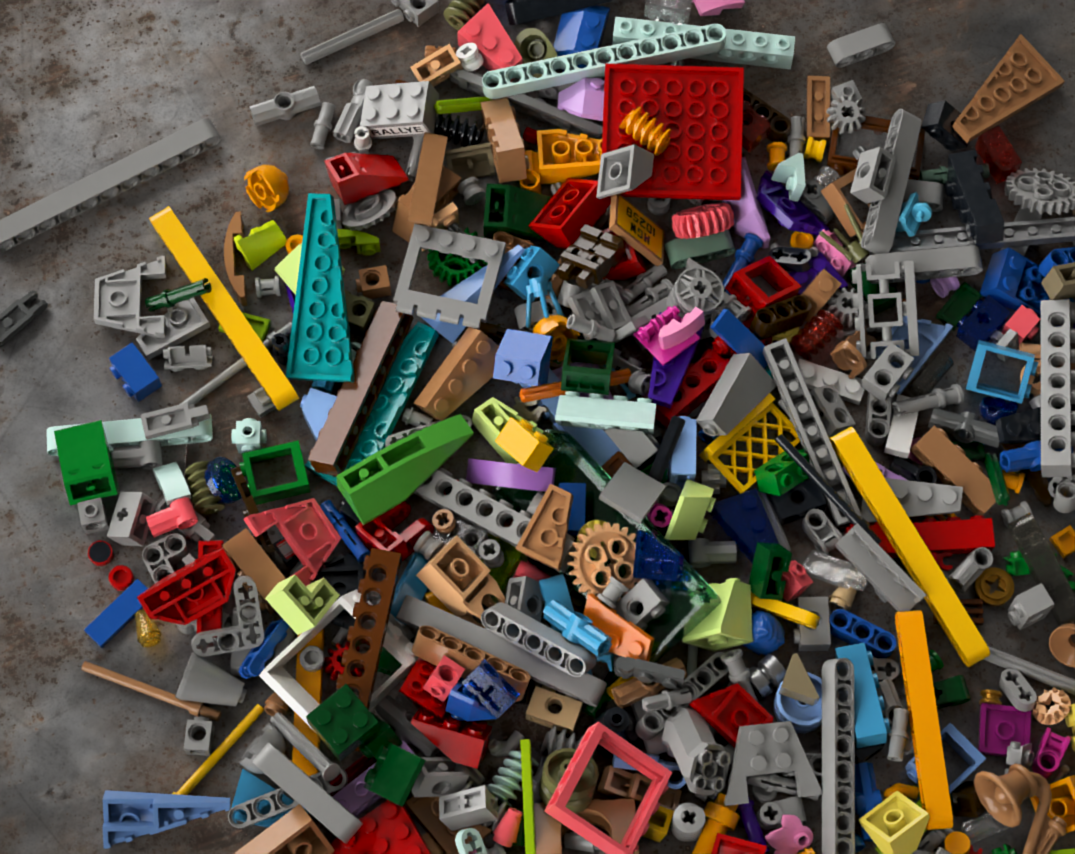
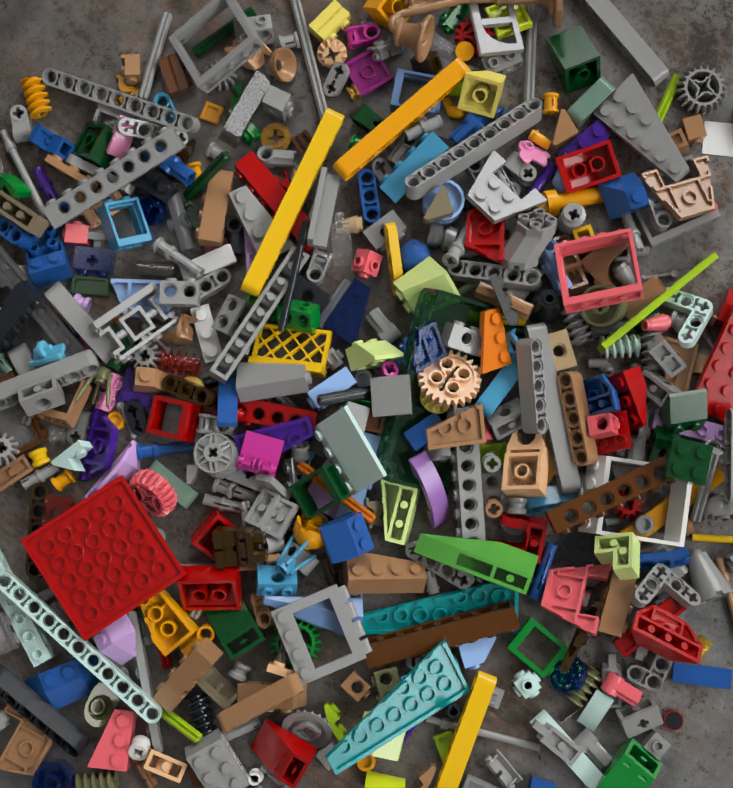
camera: 125 degrees left, 15 degrees up
red tile [108,565,134,591] -> none
light grey bush [255,275,281,298] -> none
clear blue brick [462,659,520,719] -> none
yellow brick [495,417,554,472] -> none
dark azure piece [543,600,612,657] -> none
light grey pin [567,314,615,342] -> none
light grey slope [596,144,654,199] -> none
light grey bush [597,576,629,609] -> none
tile [609,194,665,266] -> none
light orange piece [620,107,671,156] -> none
light grey axle [642,687,692,713] -> none
bright pink slope [658,307,705,350] -> none
dark green brick [749,542,792,600] -> none

